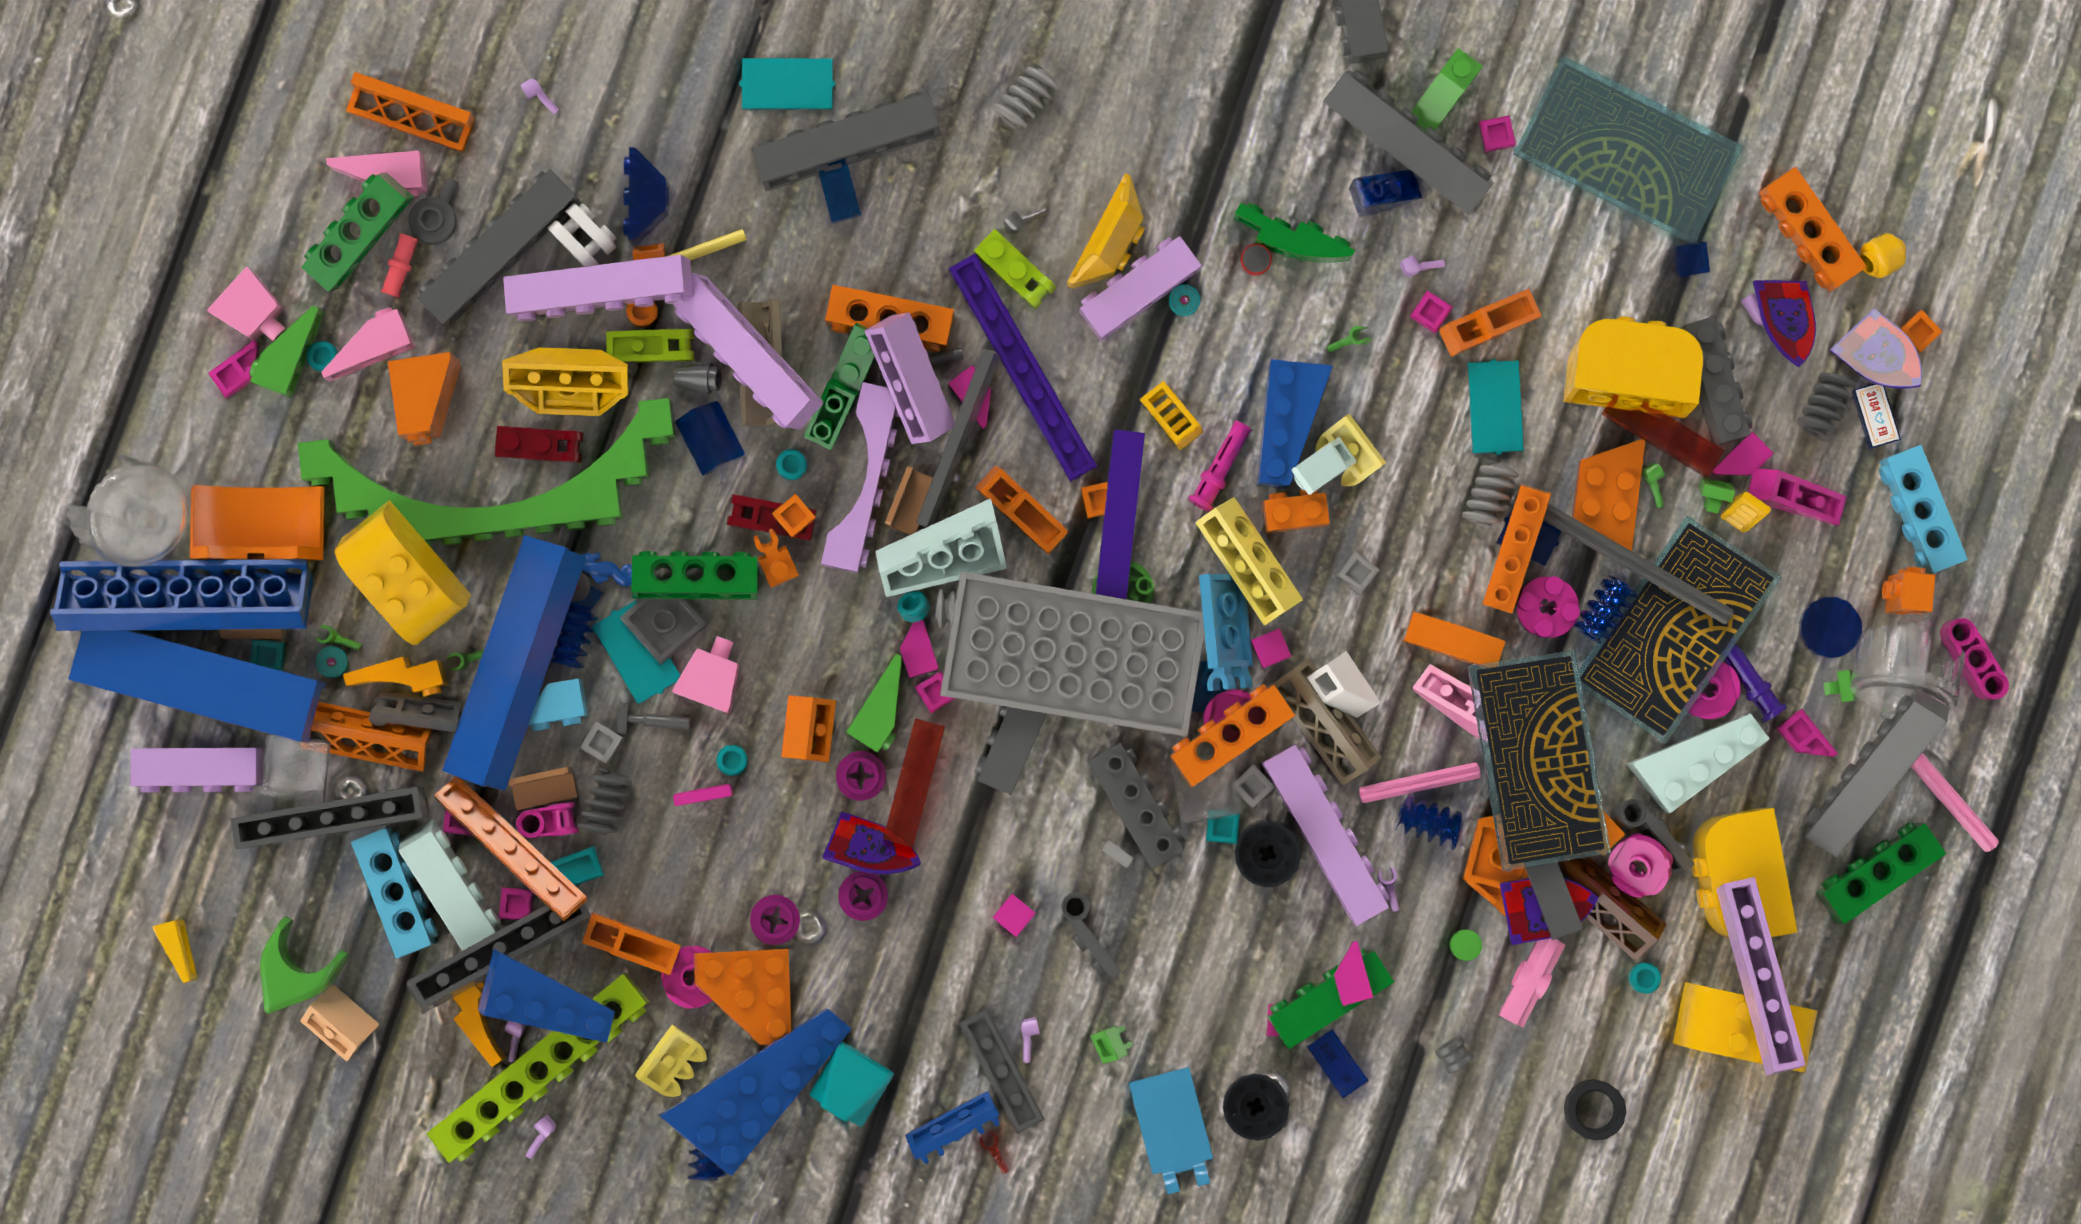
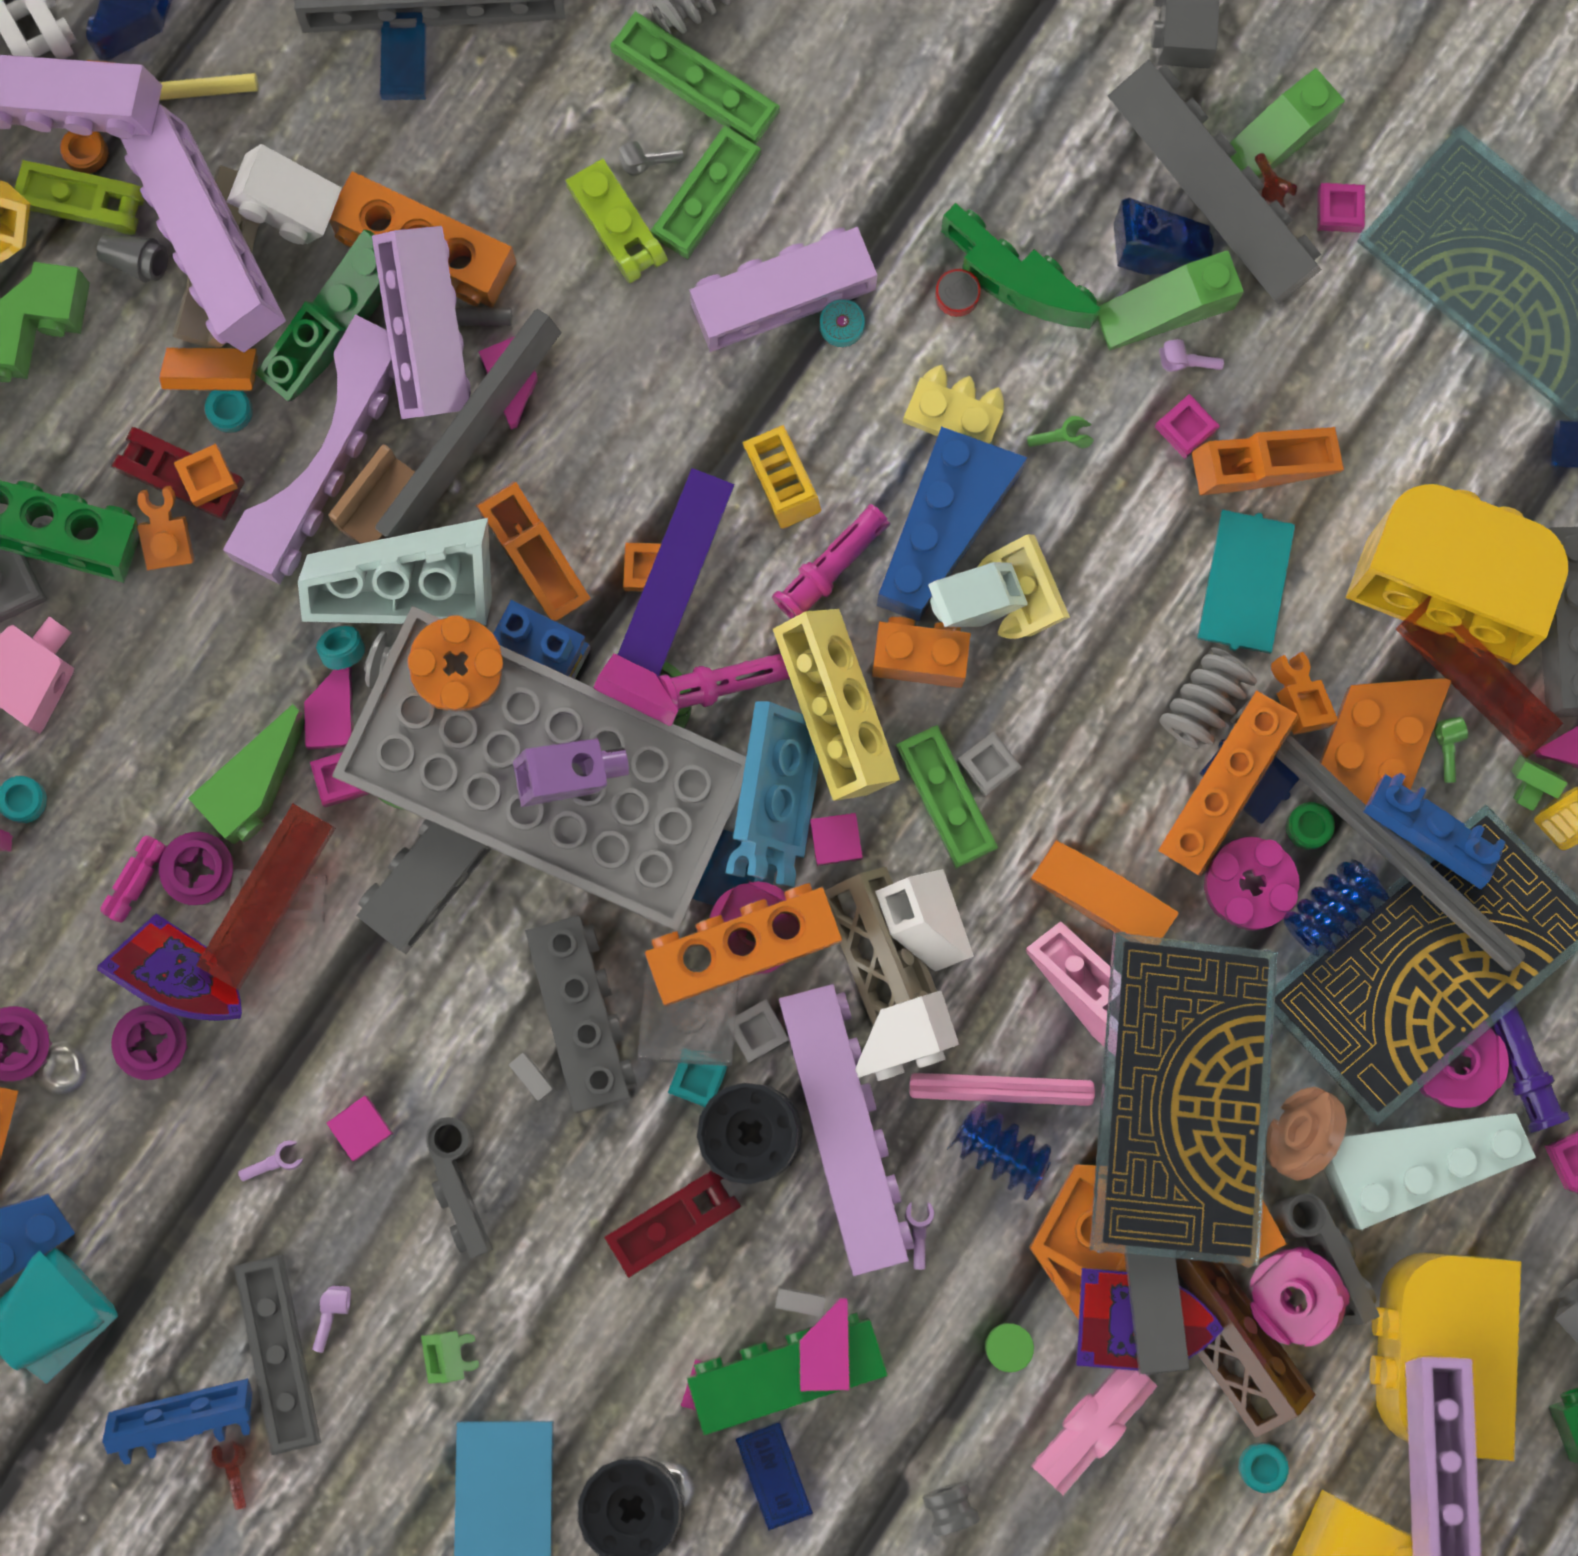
camera: 20 degrees right, 5 degrees down
clear blue panel [675,401,745,476] -> none
orange brick [781,695,836,763] -> none
dark purple tile [948,254,1097,483] -> none
yellow wedge [1067,173,1145,289] -> none
none -> dark pink axle [100,835,166,923]
none -> orange tile [159,348,259,391]
none -> white brick [227,144,342,244]
none -> lavender hand [238,1140,303,1181]
none -> orange plate [407,615,504,712]
none -> blue hips [493,600,591,679]
none -> medium lavender torso [513,739,629,807]
none -> dark pink tile [593,653,678,726]
none -> dark red plate [604,1170,742,1278]
none -> bright green tile [610,11,780,145]
none -> bright green tile [650,125,761,260]
none -> dark pink pin [658,653,790,709]
none -> light grey tile [775,1287,826,1317]
none -> white slope [855,990,959,1081]
none -> bright green tile [895,725,998,869]
none -> light yellow plate [903,365,1004,444]
none -> bright green slope [1097,250,1244,351]
none -> clear red hand [1255,153,1297,209]
none -> nougat tile [1265,1087,1347,1181]
none -> orange plate [1271,652,1338,735]
none -> green tile [1286,802,1335,850]
none -> blue plate [1363,773,1505,889]

